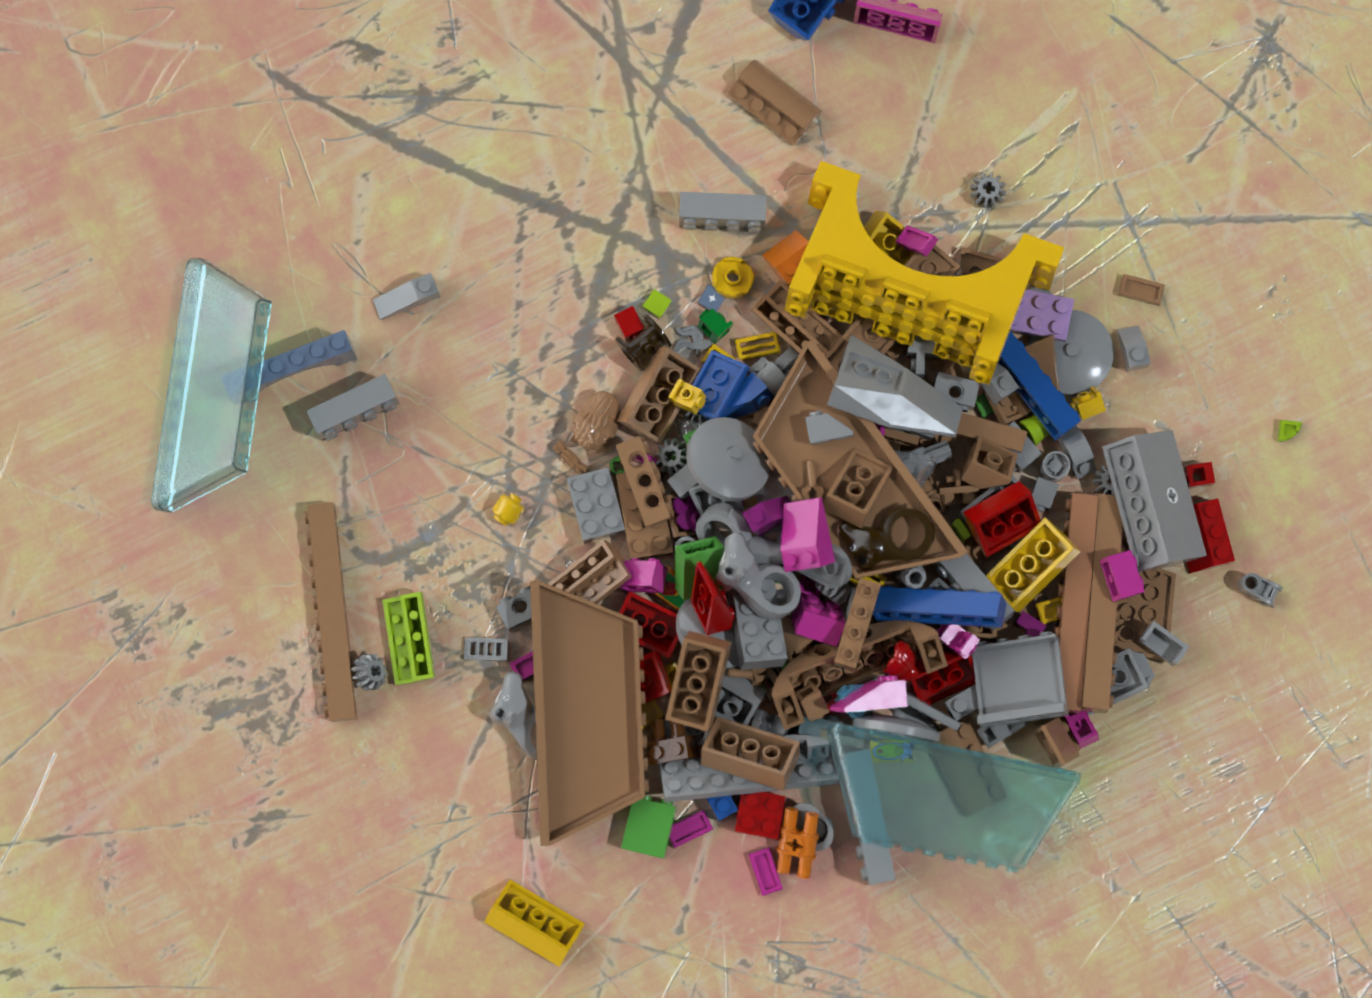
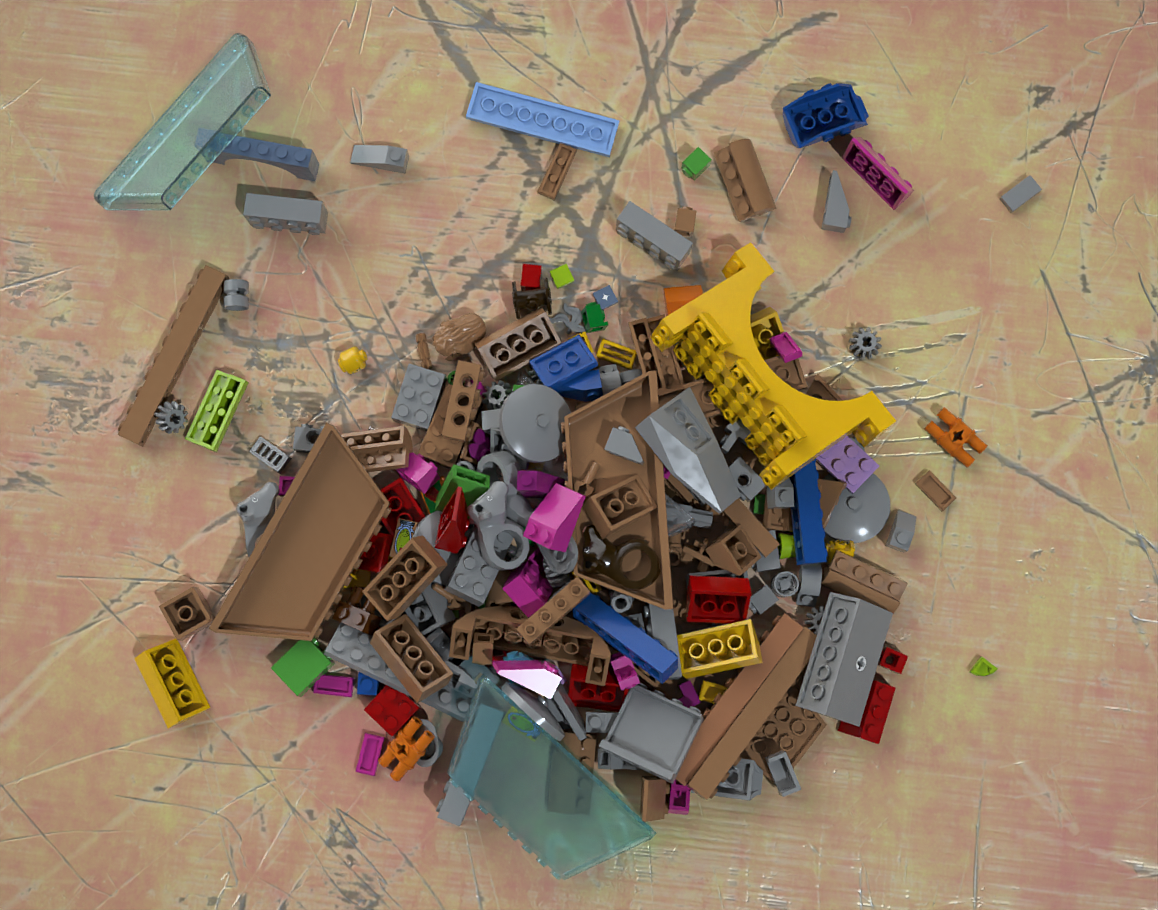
camera: 30 degrees right, 0 degrees up
yellow brick [669,379,707,414] -> none
yellow tile [711,257,754,299] -> none
red hair [884,641,919,682] -> none
lime tile [951,518,971,543] -> none
dark pink brick [1099,550,1144,602] -> none
light grey piece [1238,573,1283,608] -> none
none -> medium nougat brick [159,587,215,641]
none -> light grey wheel [224,279,249,311]
none -> tile [390,518,418,557]
none -> light blue plate [466,82,620,158]
none -> medium nougat tile [537,143,577,201]
none -> medium nougat brick [674,206,697,237]
none -> bright green brick [681,147,712,181]
none -> light grey slope [821,170,852,233]
none -> medium nougat brick [821,550,908,614]
none -> orange pin [924,407,988,468]

